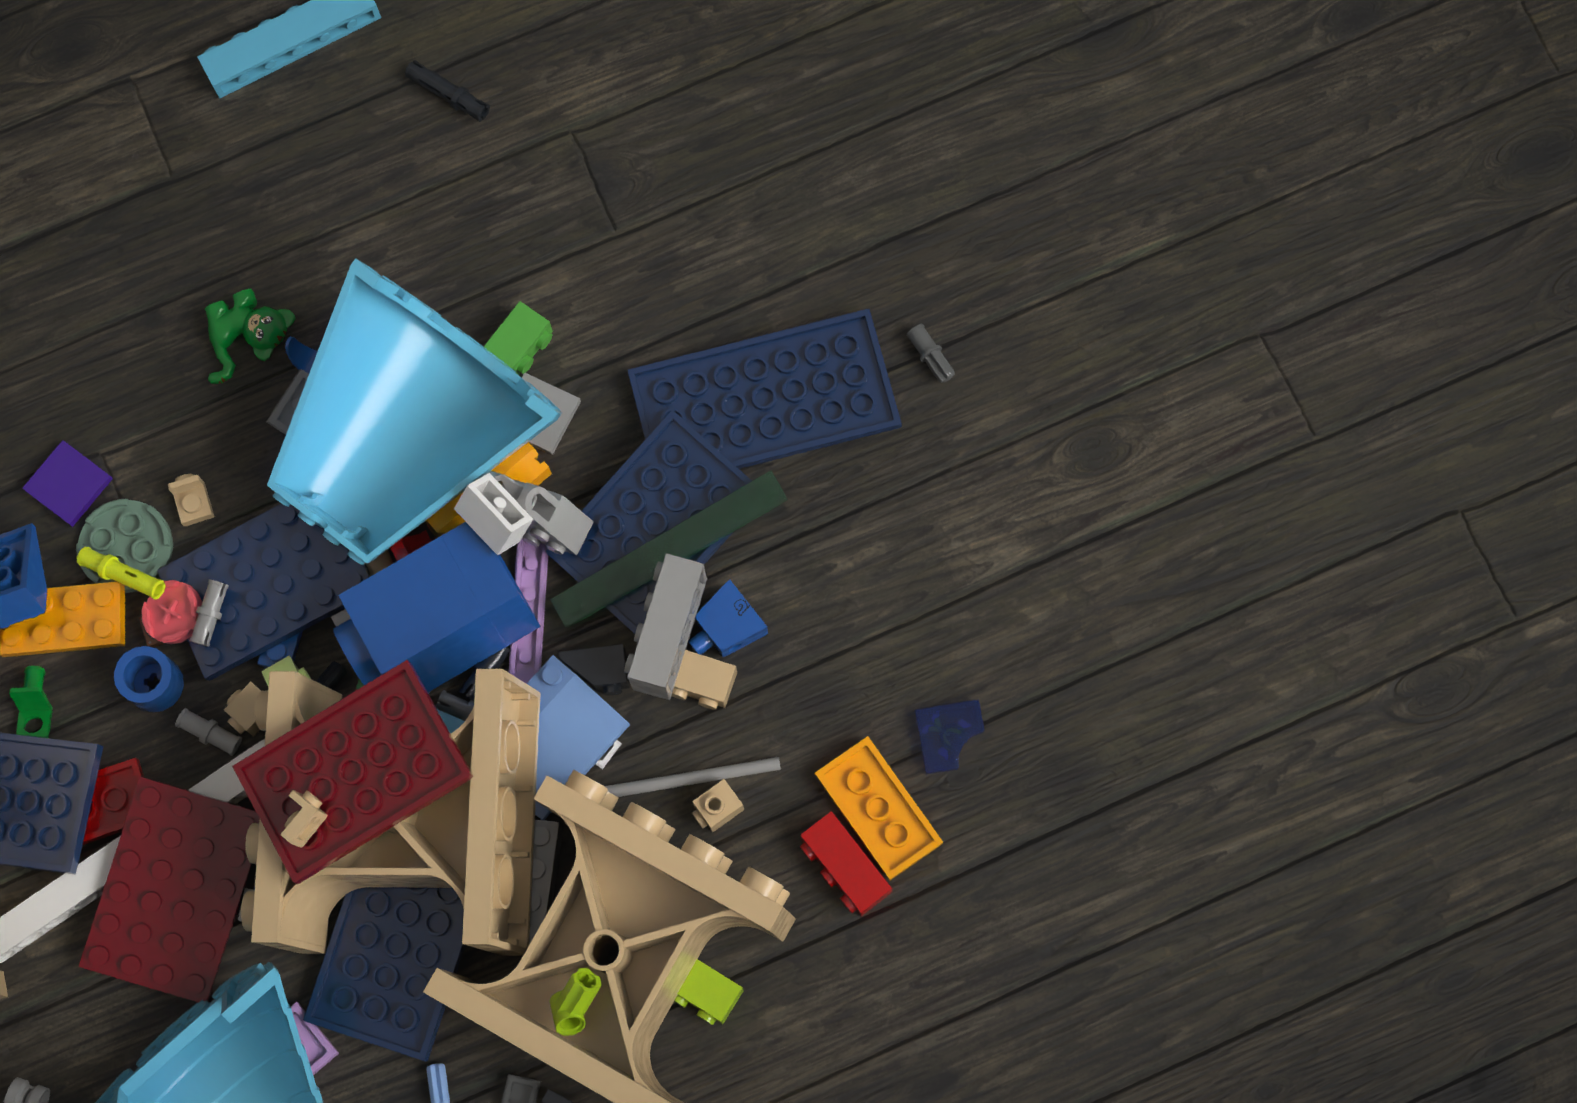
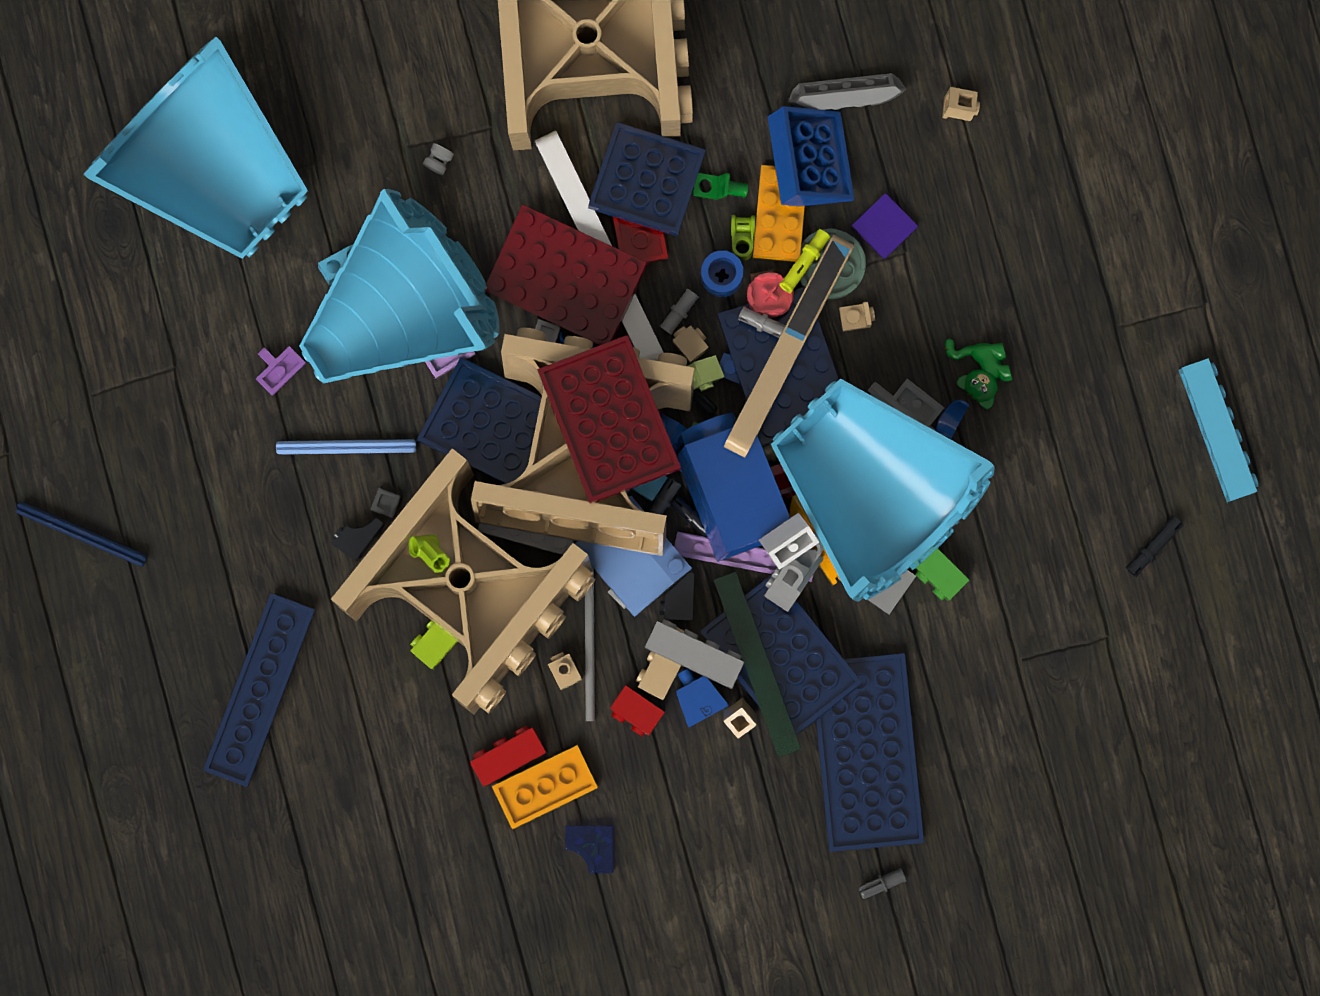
camera: 100 degrees right, 10 degrees up
tan bracket [280,790,328,848] -> none
none -> red brick [610,685,665,737]
none -> tan brick [723,697,757,738]
none -> tan beam [724,235,854,458]
none -> lime piece [731,215,755,261]

